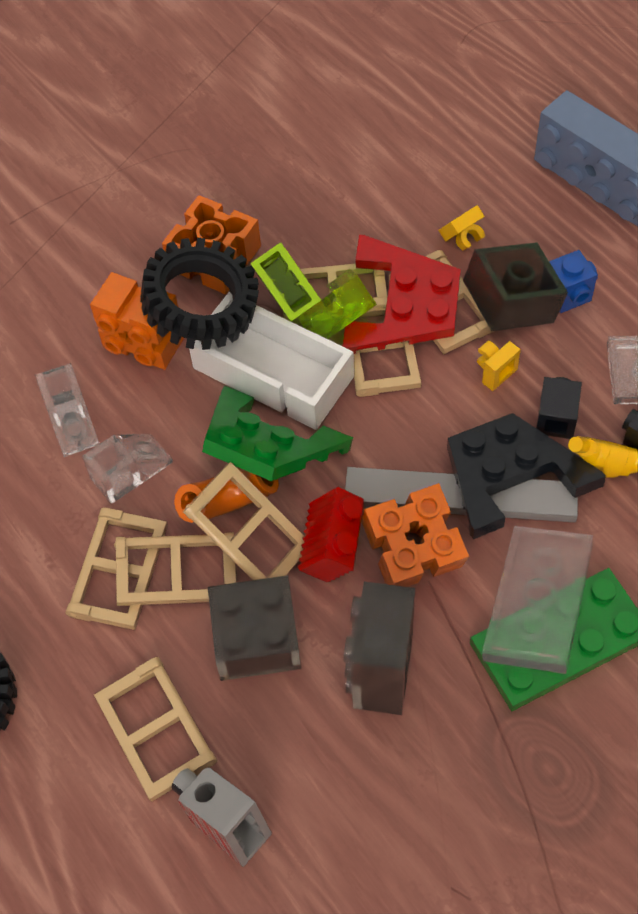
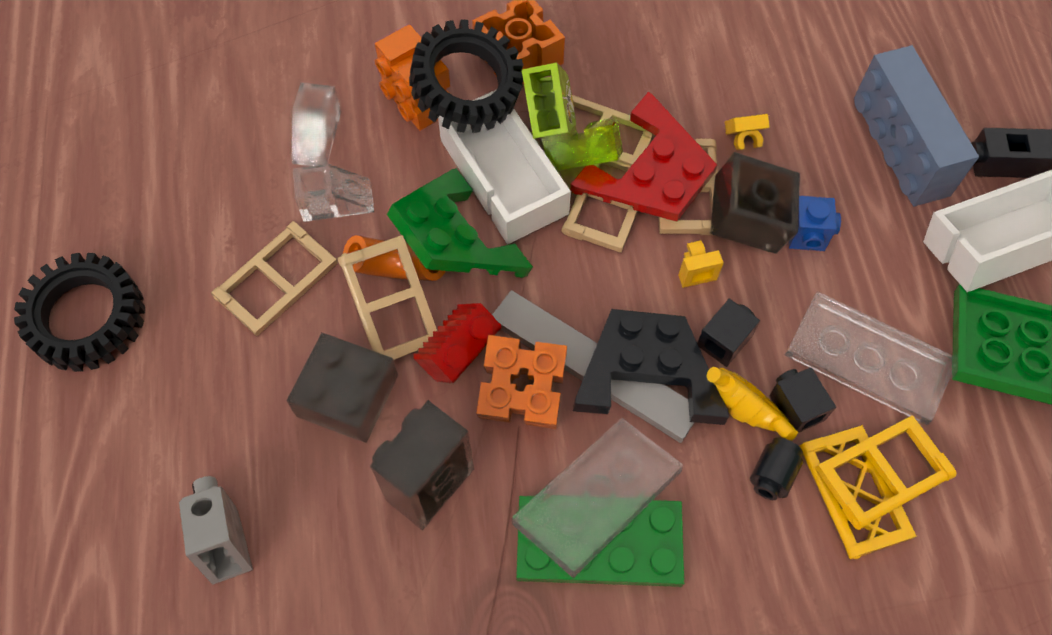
camera: 25 degrees right, 5 degrees up
tan window [94,657,217,802] -> none
tan window [114,532,237,606] -> none

